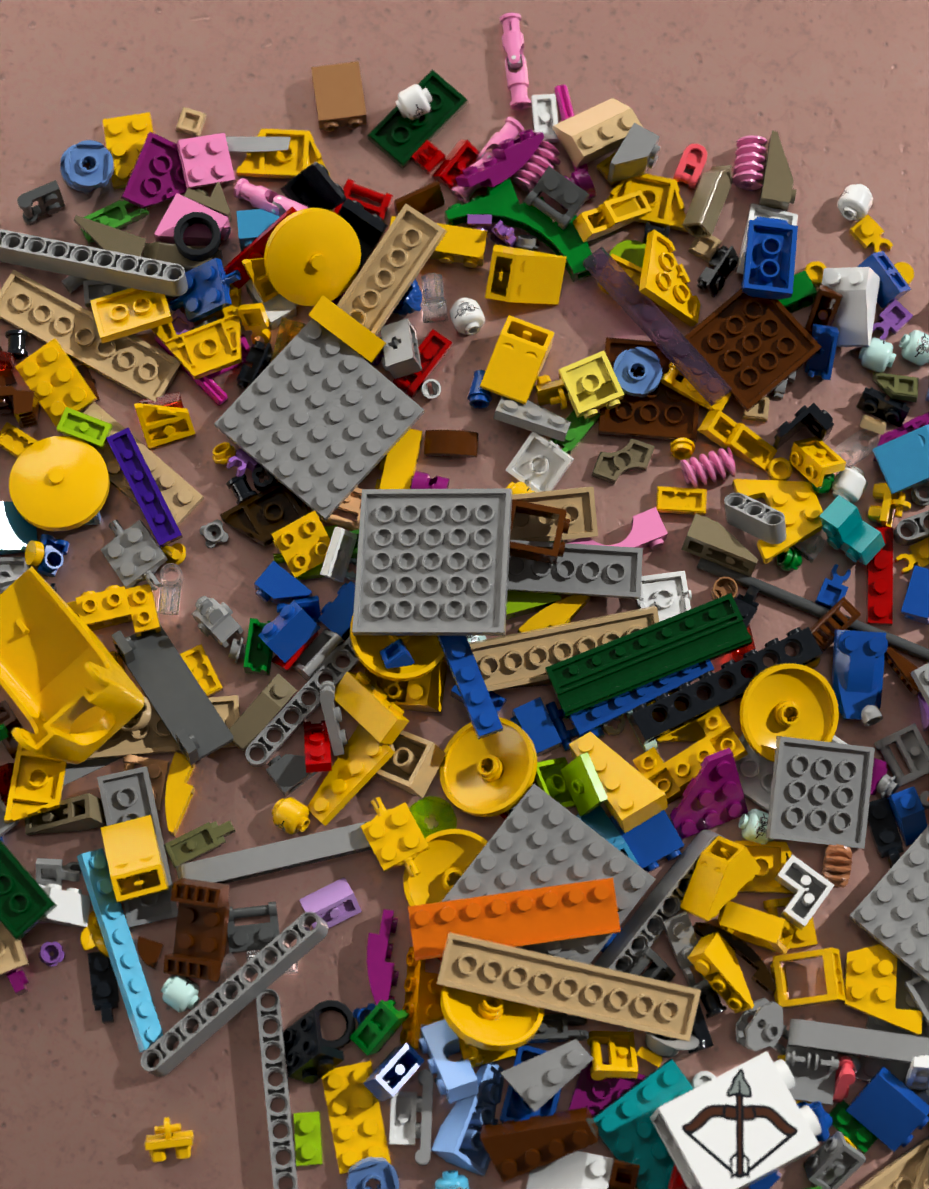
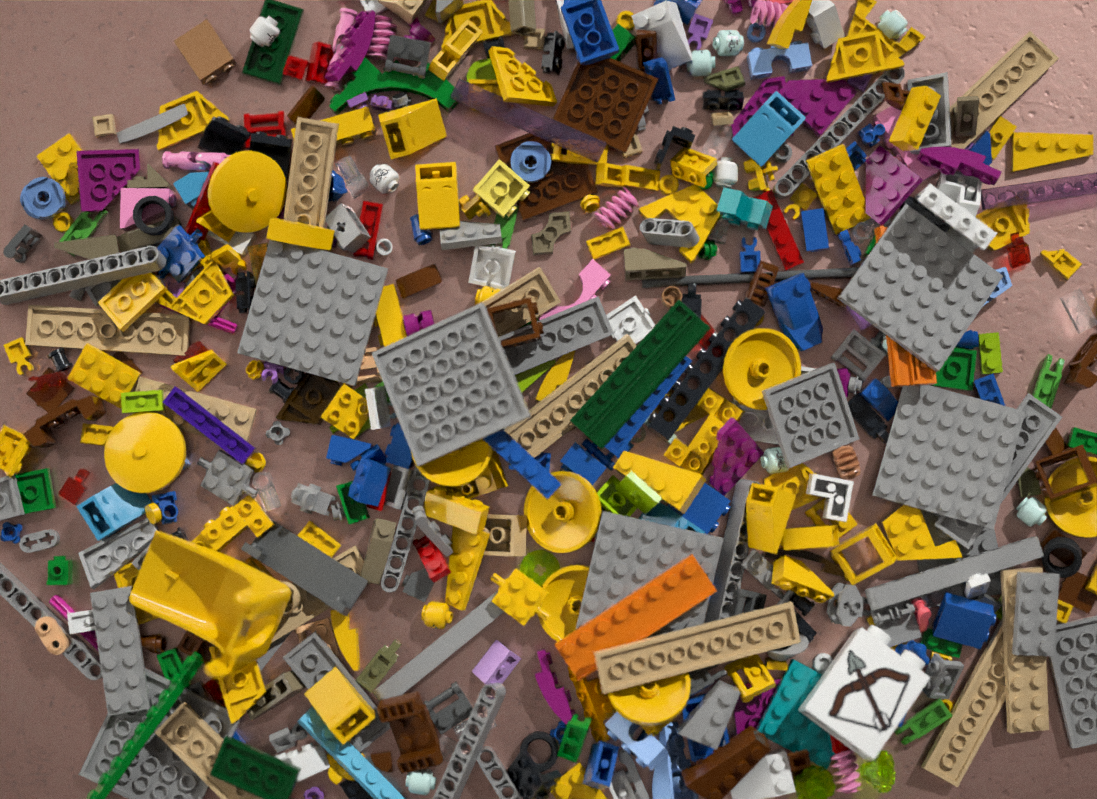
camera: 25 degrees left, 10 degrees up
bright pink plate [176,133,235,189] -> none
blue slope [380,638,415,669] -> none
light grey hinge [861,705,883,726] -> none
none -> yellow tile [53,212,74,233]

